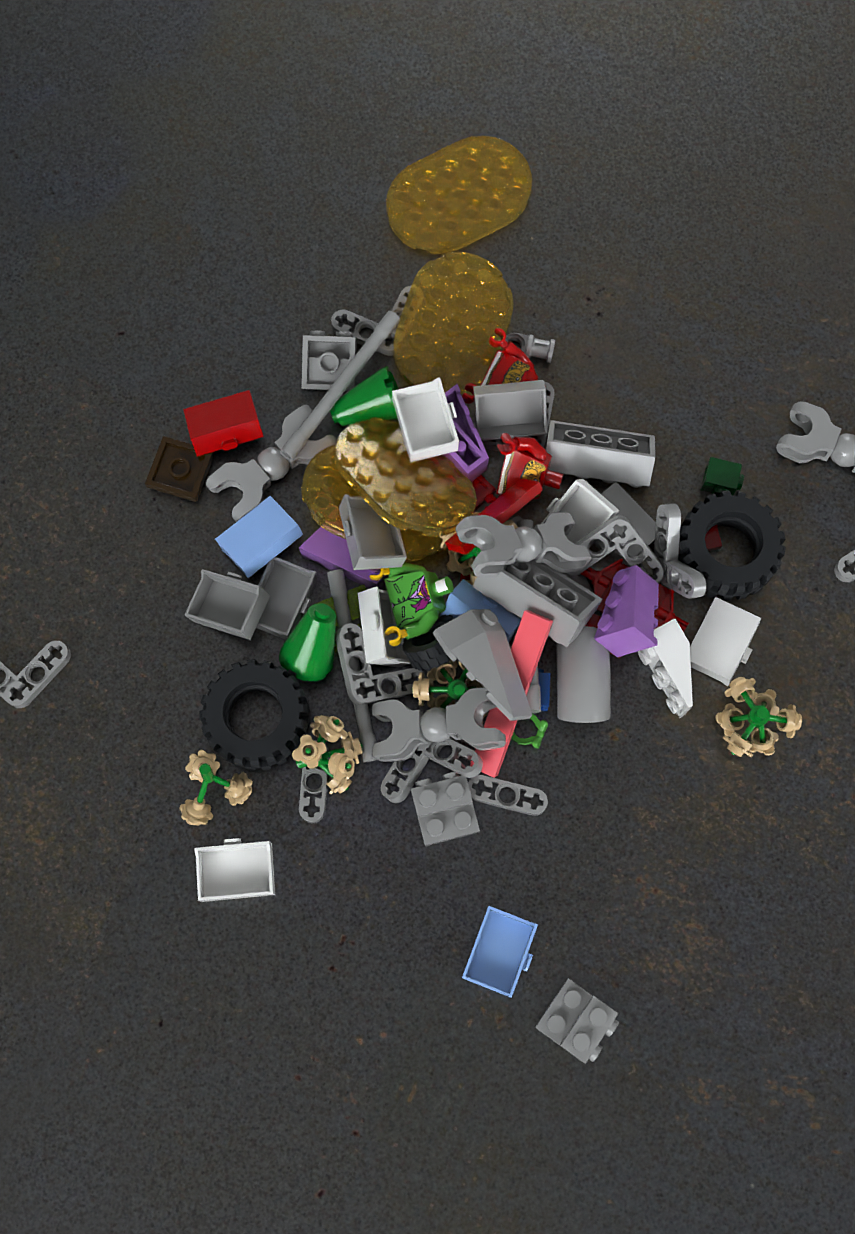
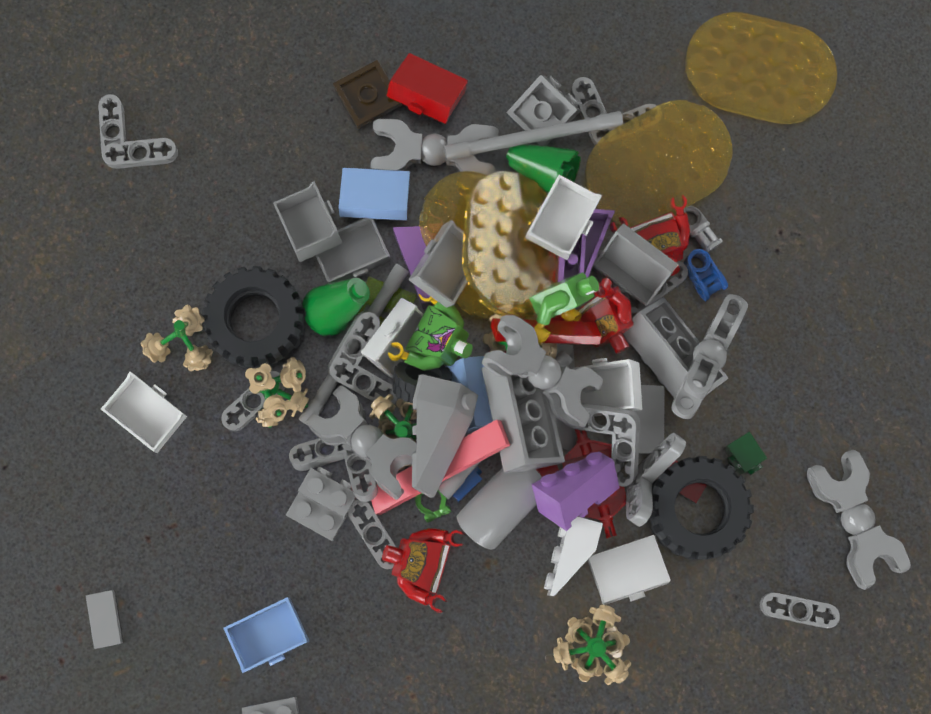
camera: 40 degrees right, 5 degrees up
none -> light grey tile [86,590,123,649]
none -> red torso [382,528,465,613]
none -> bright green torso [529,272,599,345]
none -> light grey piece [671,294,748,419]
none -> blue piece [683,249,728,301]

